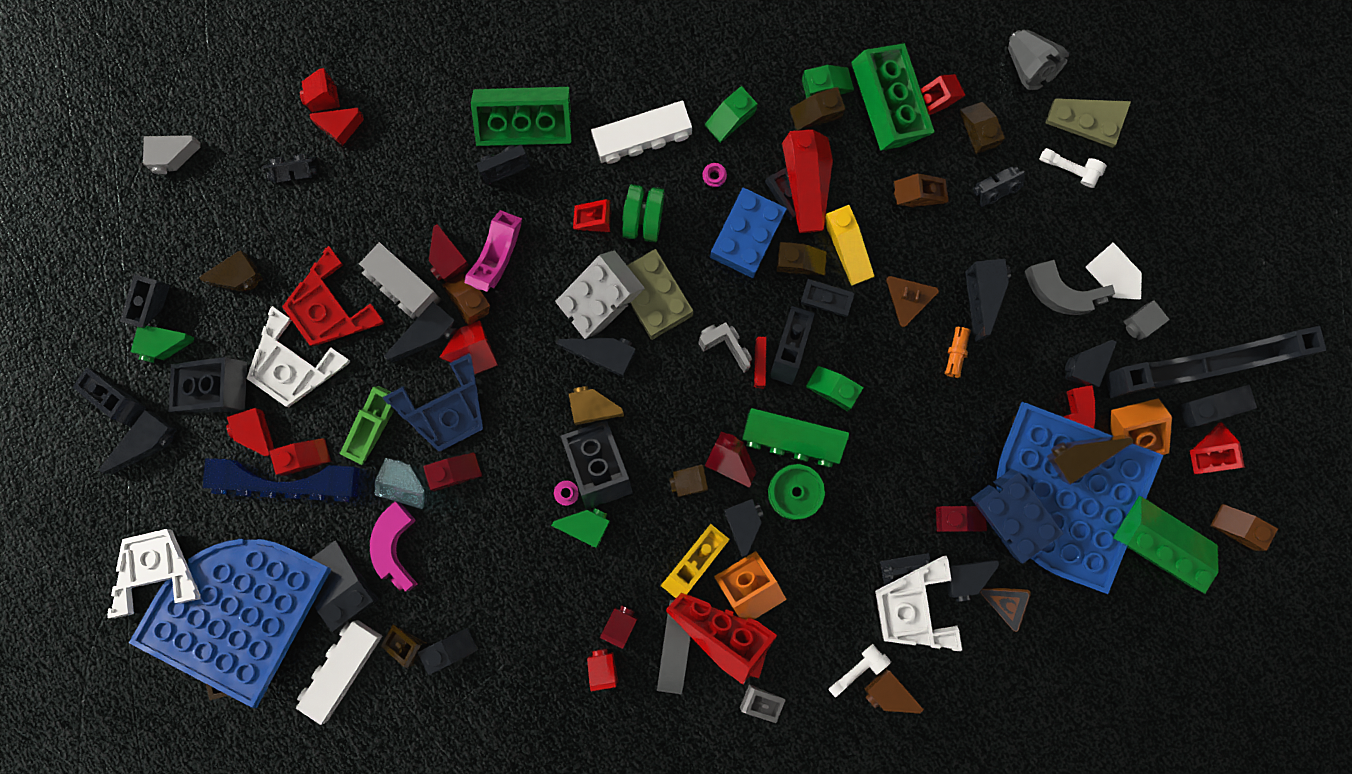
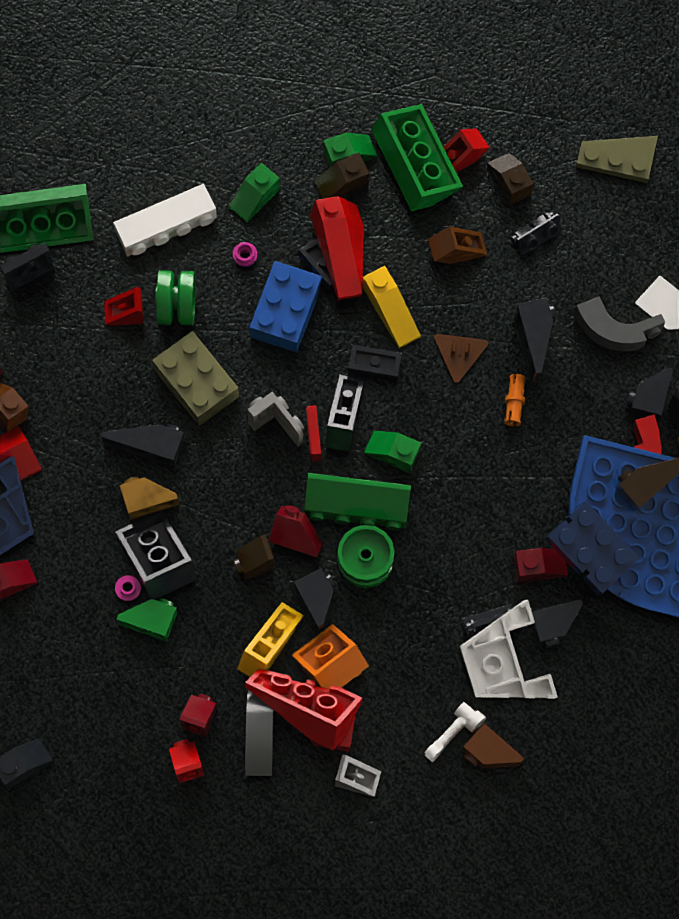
camera: 10 degrees left, 10 degrees down
dark pink arch [464,210,522,291] -> none
light grey piece [555,250,645,339] -> none
dark brown slope [776,242,826,276] -> none
black piece [980,587,1031,632] -> none
dark grey cone [1008,30,1069,90] -> none
white brick [1039,149,1107,188] -> none

